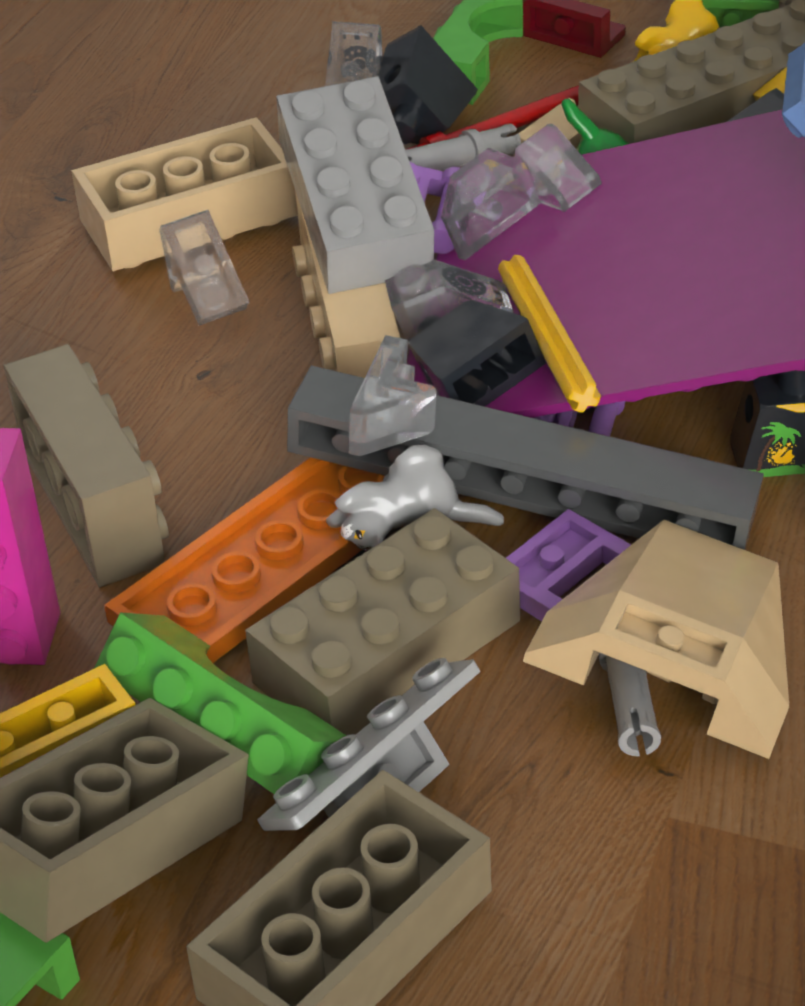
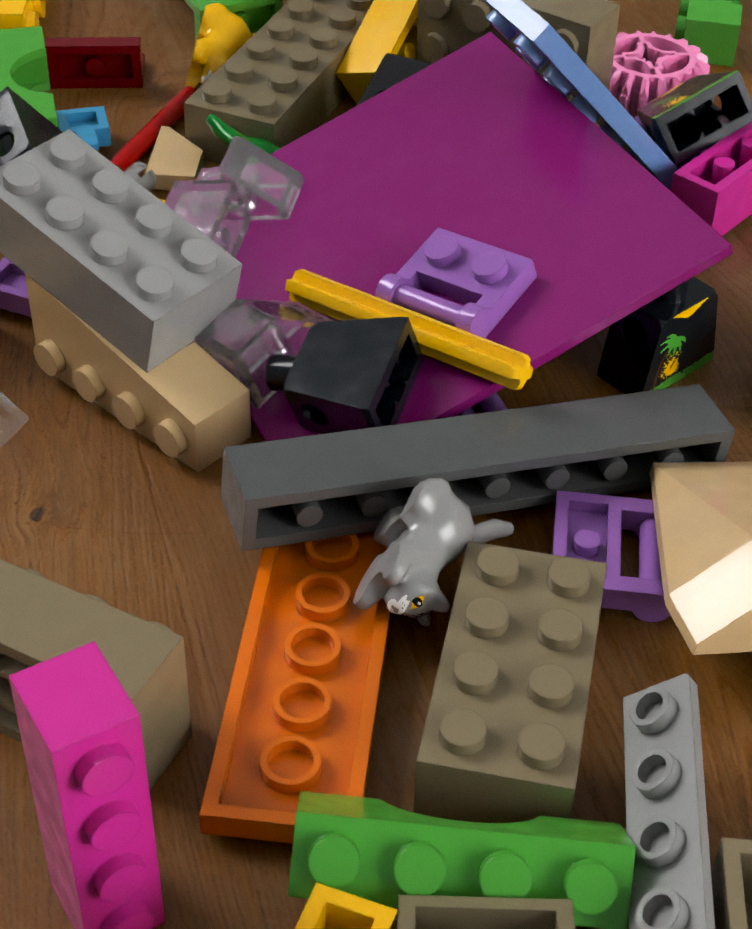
camera: 40 degrees left, 0 degrees up
clear slope [349,335,437,456] -> none
none -> dark azure plate [56,106,112,151]
none -> medium lavender plate [375,227,537,338]

